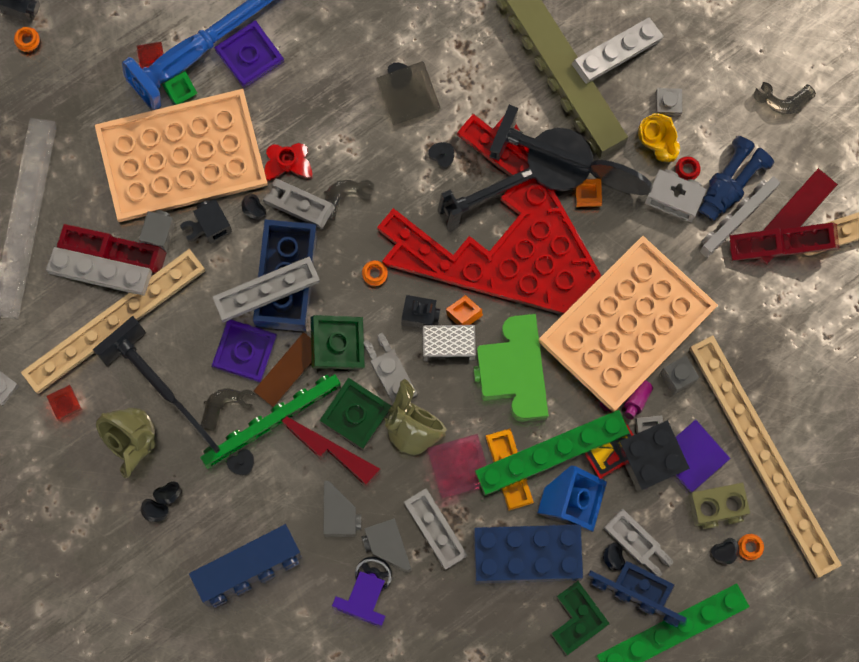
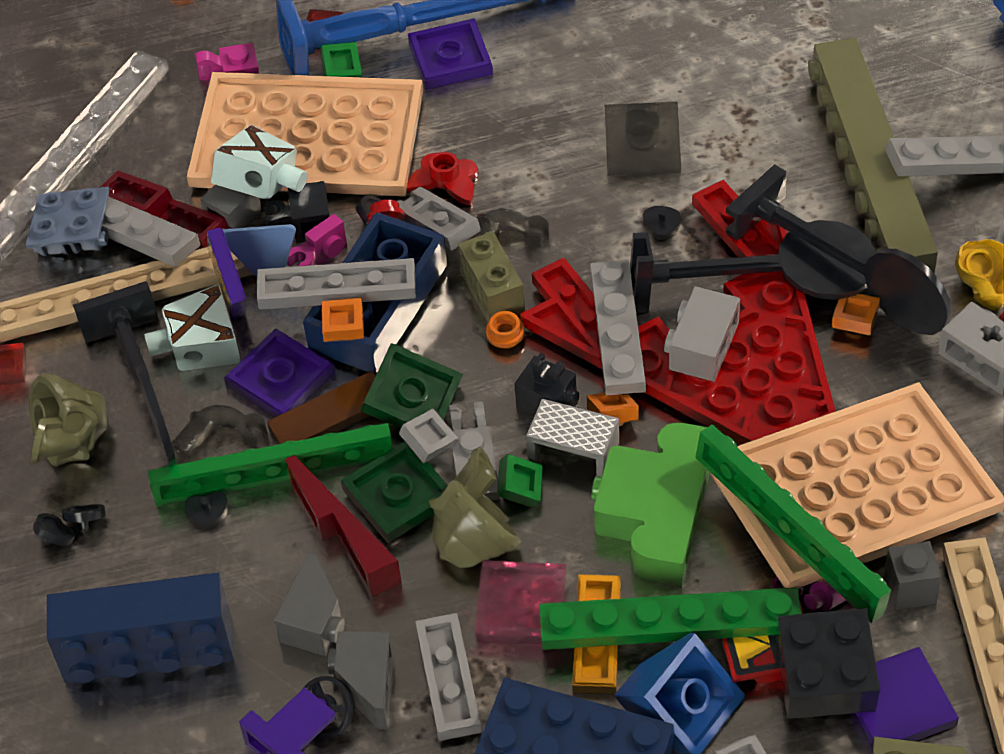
camera: 30 degrees right, 25 degrees down
none -> sand blue hinge [25,187,110,256]
none -> light aqua torso [144,284,241,371]
none -> dark pink plate [195,43,259,80]
none -> dark purple tile [207,227,246,321]
none -> light aqua torso [211,124,308,199]
none -> medium blue piece [223,224,296,277]
none -> dark pink plate [287,214,347,267]
none -> orange plate [322,298,364,342]
none -> red plate [367,200,405,224]
none -> light grey plate [399,409,458,463]
none -> olive brick [458,231,525,322]
none -> green plate [497,454,542,507]
none -> light grey plate [590,260,646,395]
none -> light grey brick [664,286,740,382]
none -> green plate [695,424,891,624]

